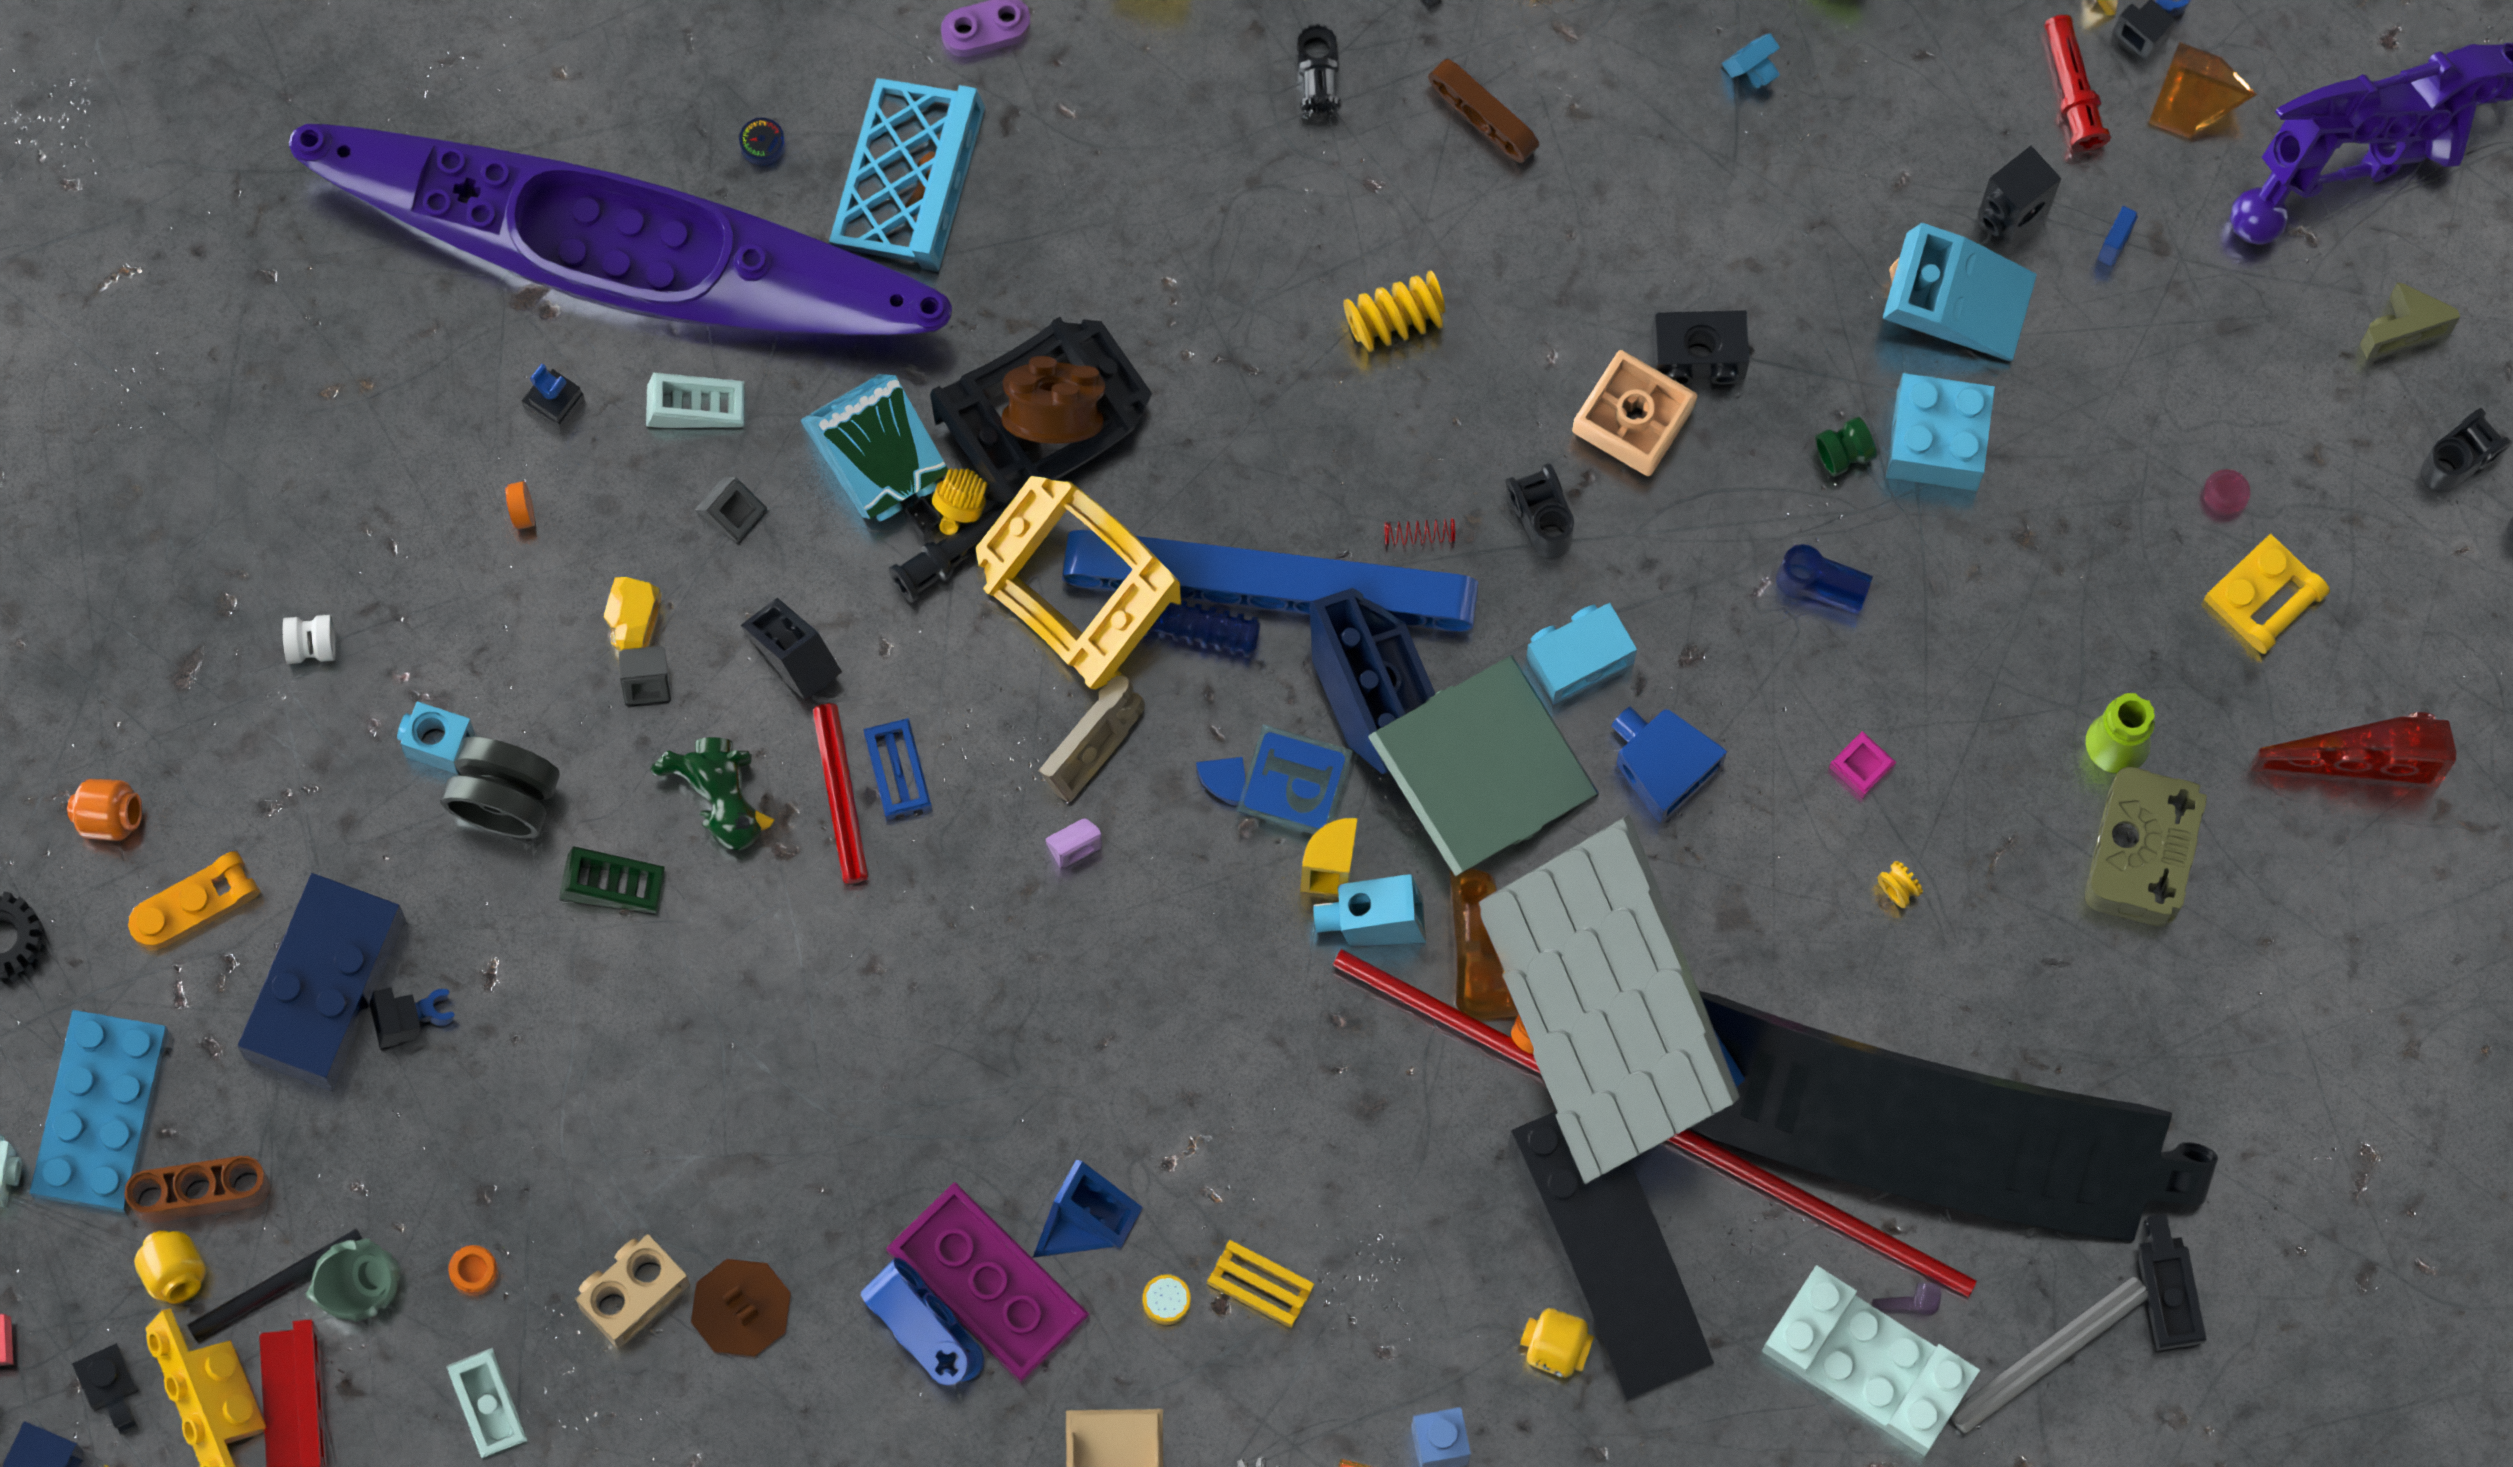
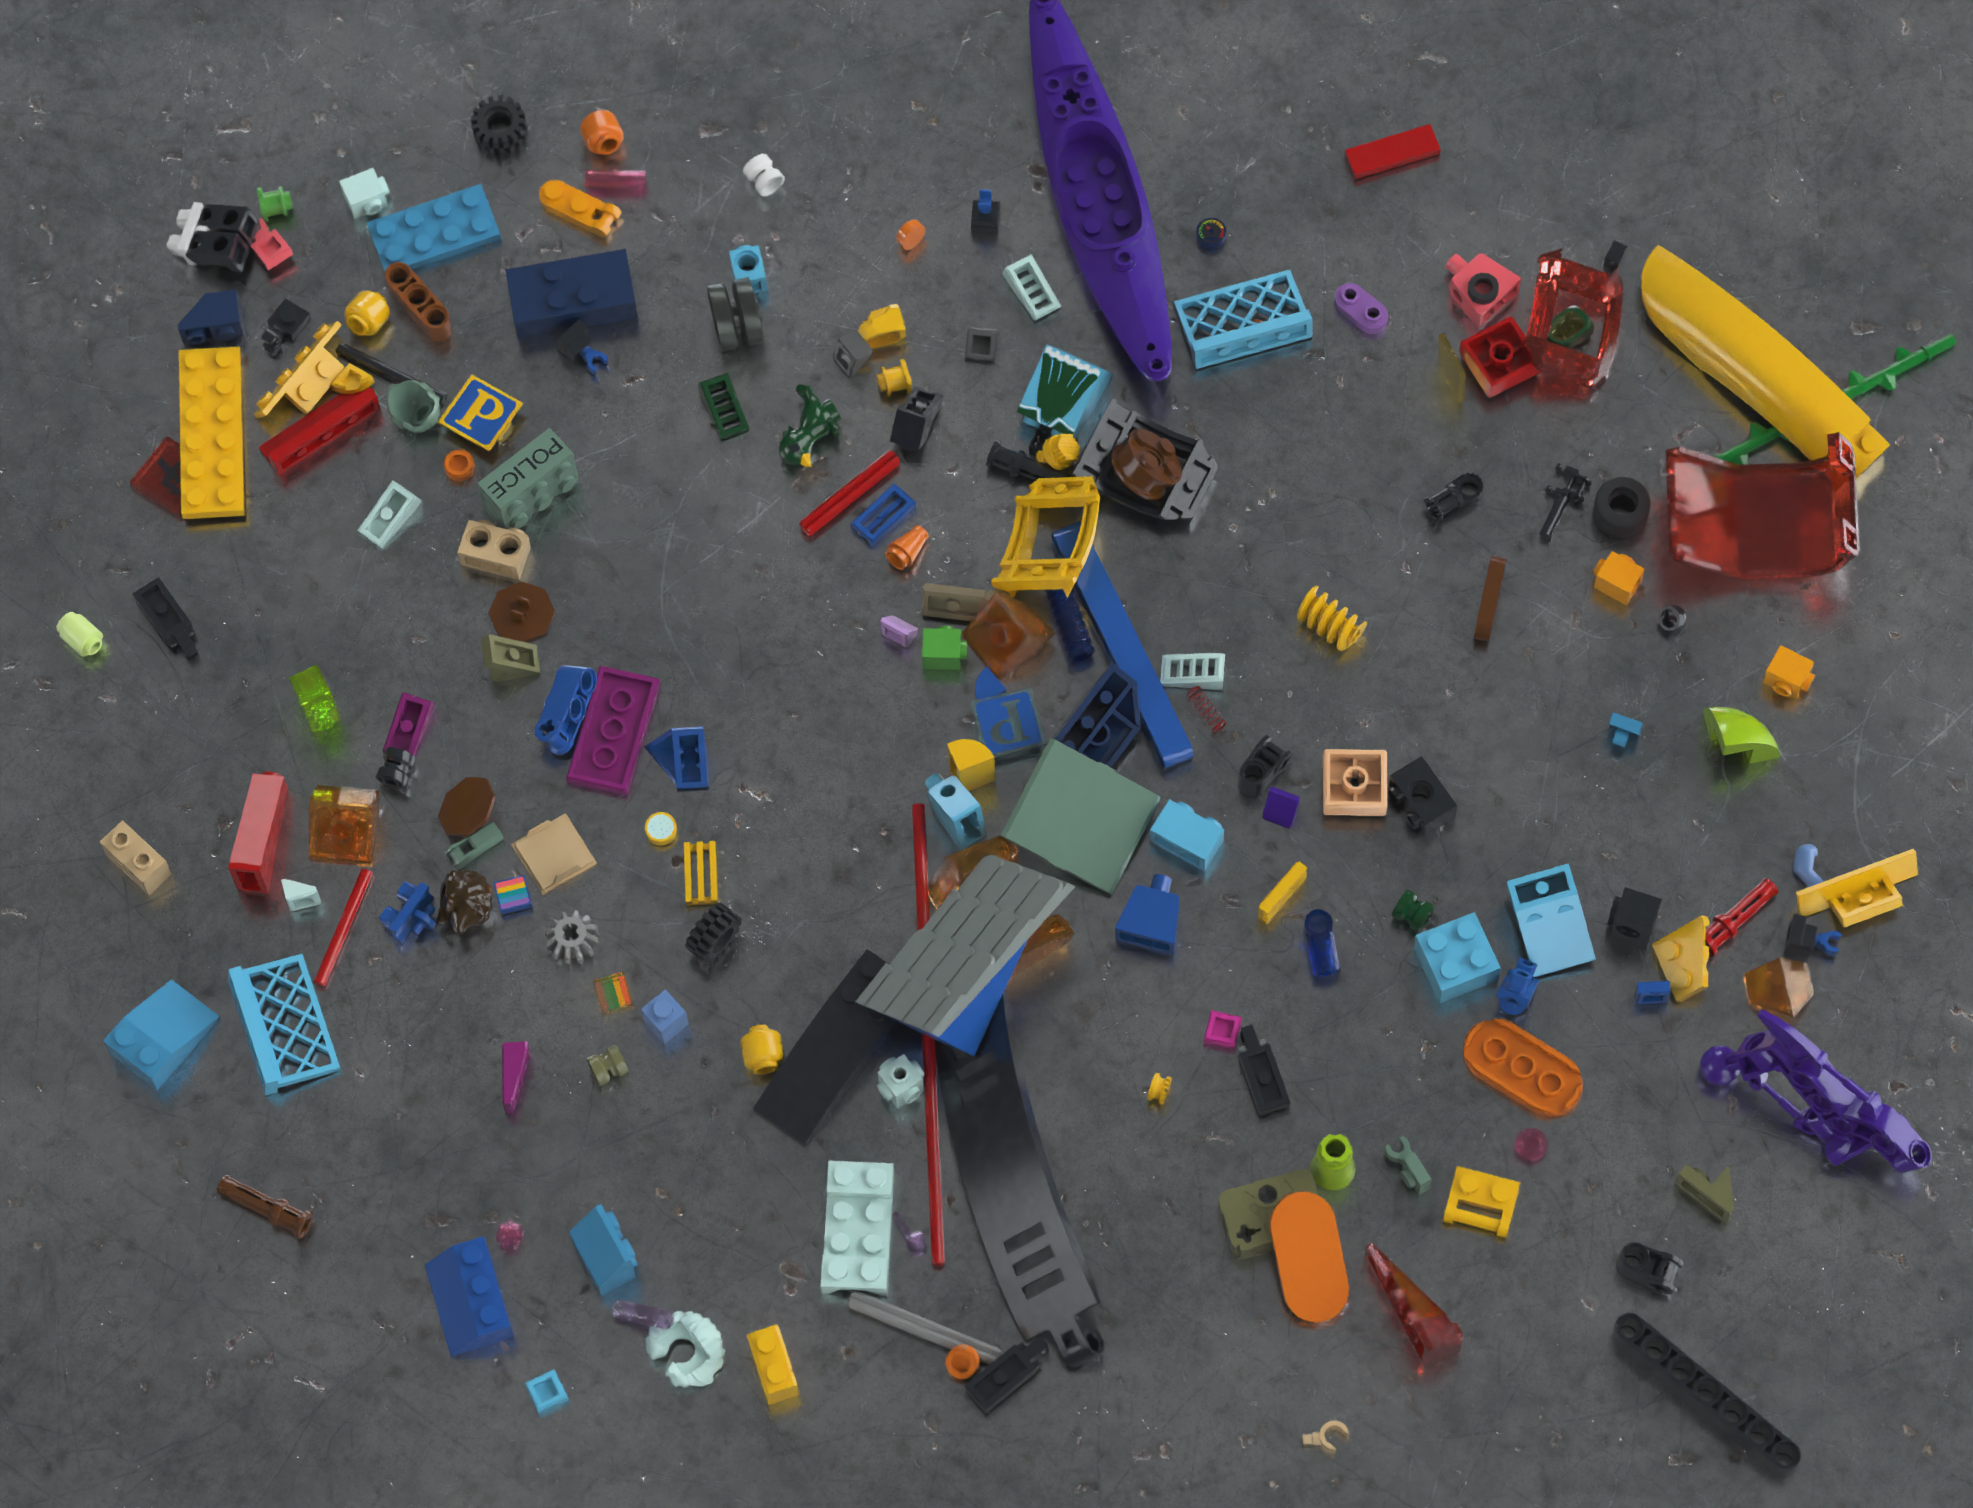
camera: 65 degrees right, 5 degrees down
none -> yellow tile [330,363,375,394]
none -> piece [438,374,523,452]
none -> sand green brick [477,428,579,529]
none -> olive slope [481,634,540,682]
none -> clear pink pin [585,167,646,191]
none -> black tyre [685,902,742,964]
none -> yellow brick [876,358,912,397]
none -> light aqua brick [877,1054,925,1109]
none -> orange cone [885,525,929,570]
none -> bright green brick [922,625,967,670]
none -> orange tile [945,1344,980,1379]
none -> clear orange slope [961,591,1055,679]
none -> light aqua slope [1160,653,1225,691]
none -> black hinge [1238,1024,1291,1116]
none -> yellow tile [1258,861,1308,925]
none -> dark purple slope [1262,787,1300,828]
none -> orange tile [1269,1191,1349,1322]
none -> tan piece [1302,1420,1349,1454]
none -> sand green plate [1385,1136,1432,1195]
none -> orange tile [1463,1019,1583,1117]
none -> blue hips [1496,958,1539,1015]
none -> yellow wing [1652,915,1709,1002]

